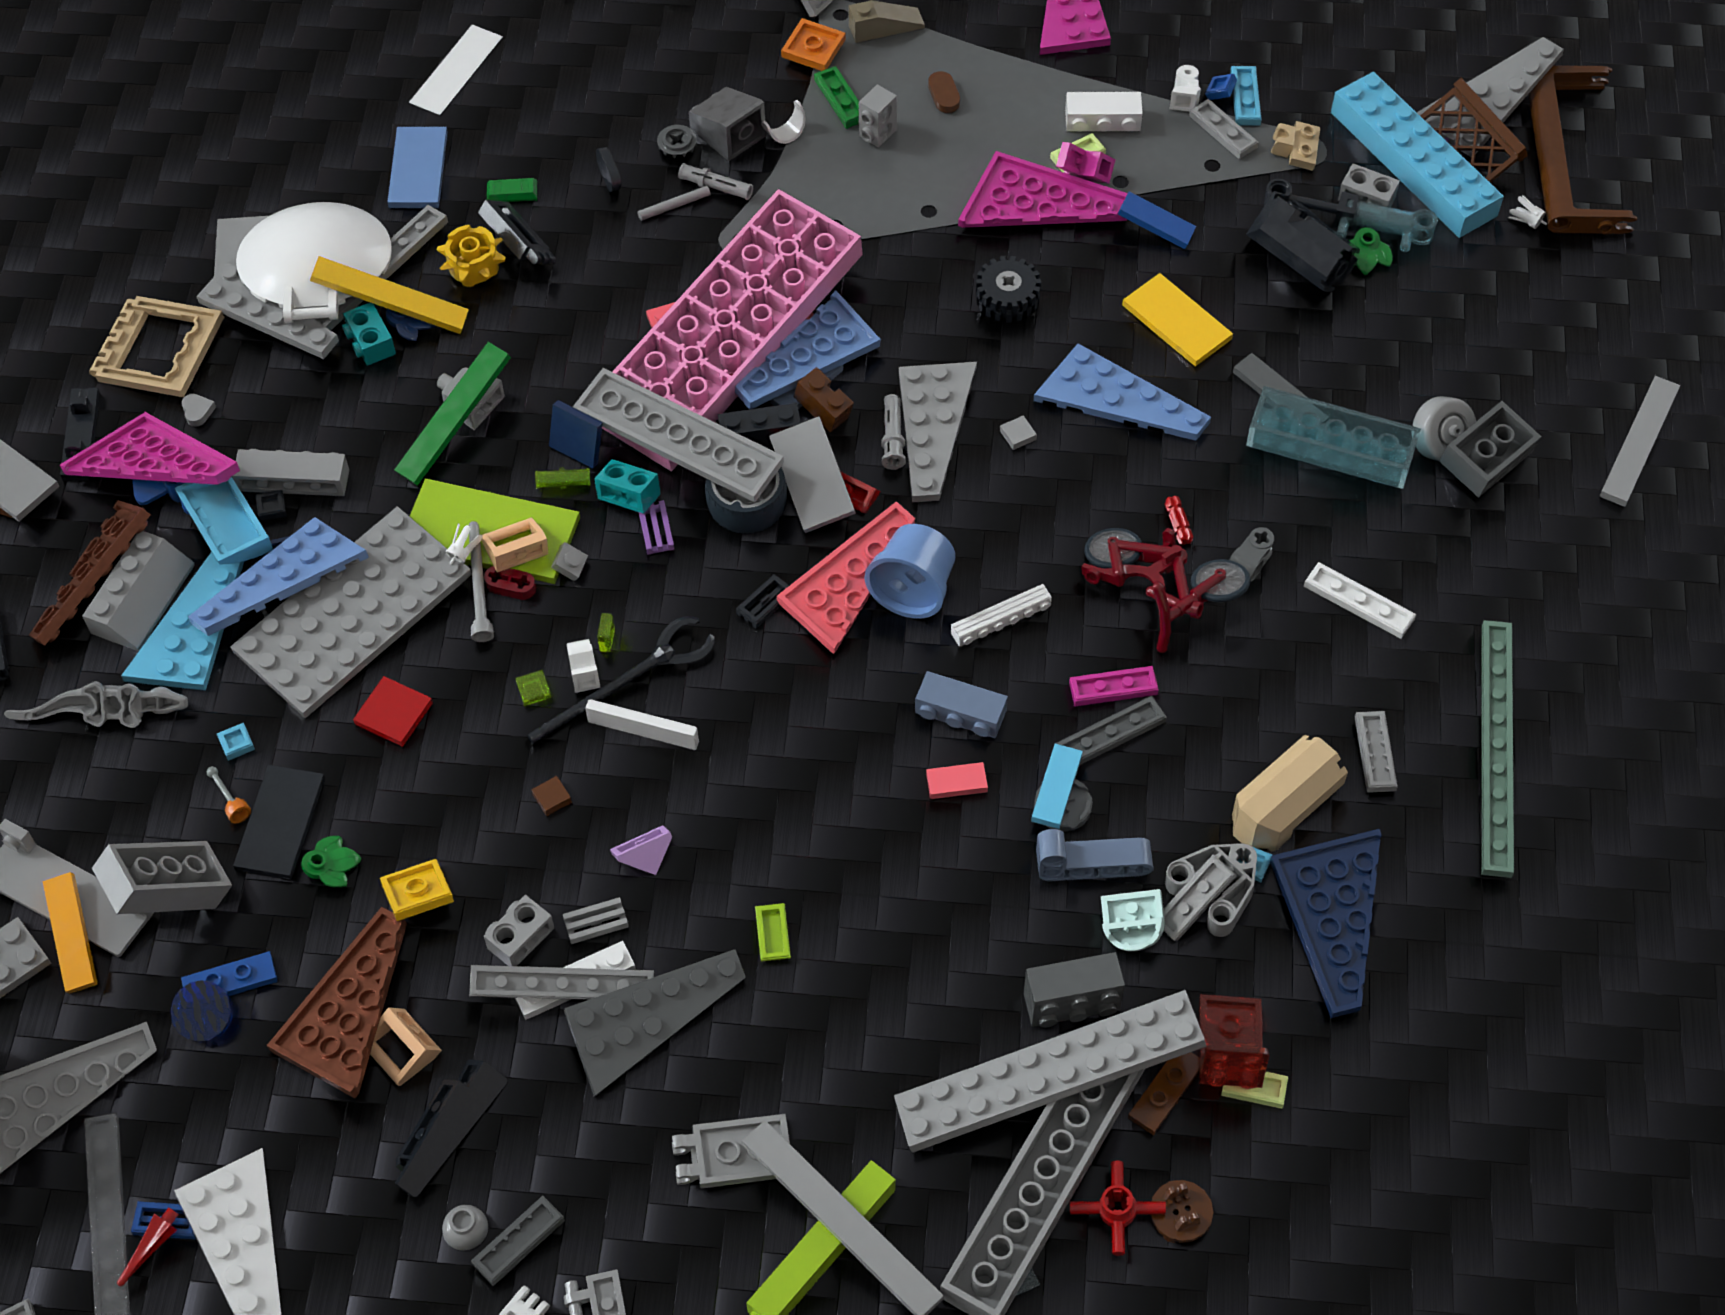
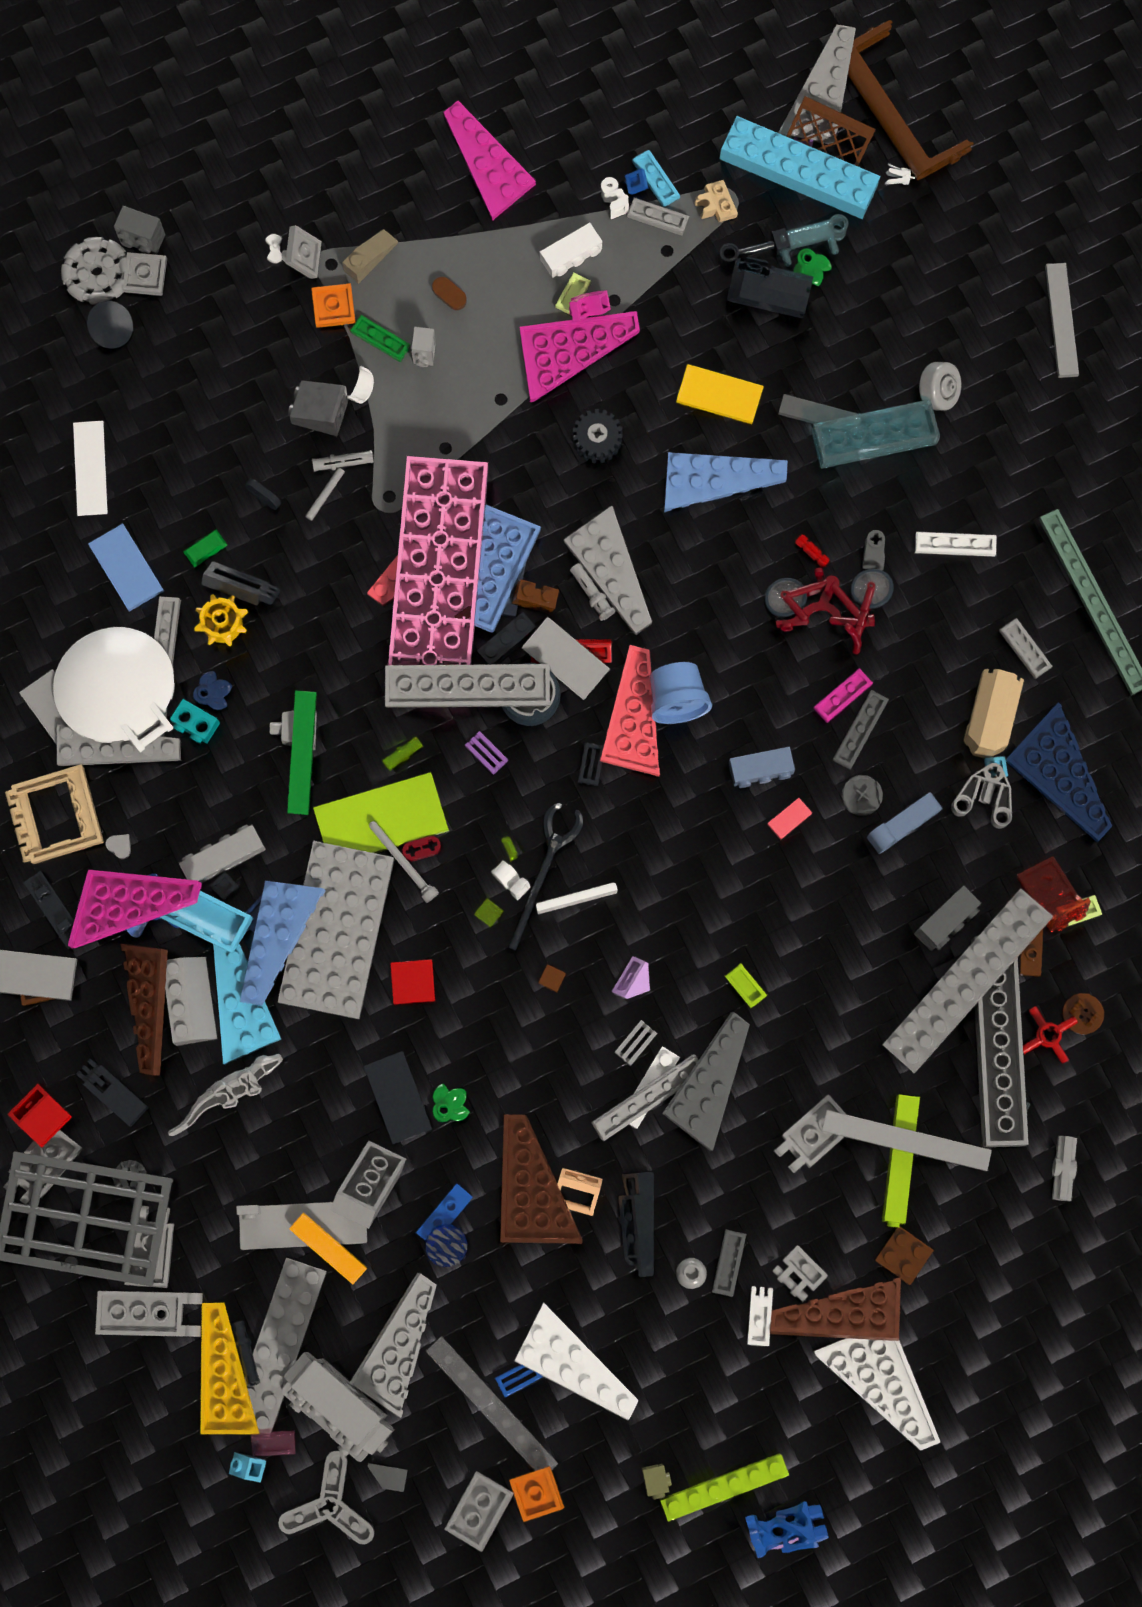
camera: 35 degrees left, 20 degrees up
red piece [117,1207,179,1286] -> none
orange hinge [207,766,251,824] -> none
medium azure tile [217,723,255,761] -> none
yellow tile [310,256,469,334] -> none
yellow tile [380,859,454,921] -> none
white piece [445,523,483,565] -> none
light nougat tile [481,517,548,573] -> none
light grey brick [484,895,554,966] -> none
dark blue tile [549,400,603,469] -> none
light grey plate [551,542,588,581] -> none
teal brick [594,459,661,514] -> none
dark grey gear [657,125,697,159] -> none
white piece [951,584,1052,647] -> none
light grey tile [1000,415,1037,450] -> none
medium azure tile [1031,744,1083,829] -> none
light aqua slope [1101,889,1165,951] -> none
blue tile [1117,191,1196,249] -> none
light grey tile [1163,855,1237,941] -> none
light grey brick [1338,164,1400,218] -> none
dark grey brick [1439,401,1541,498] -> none

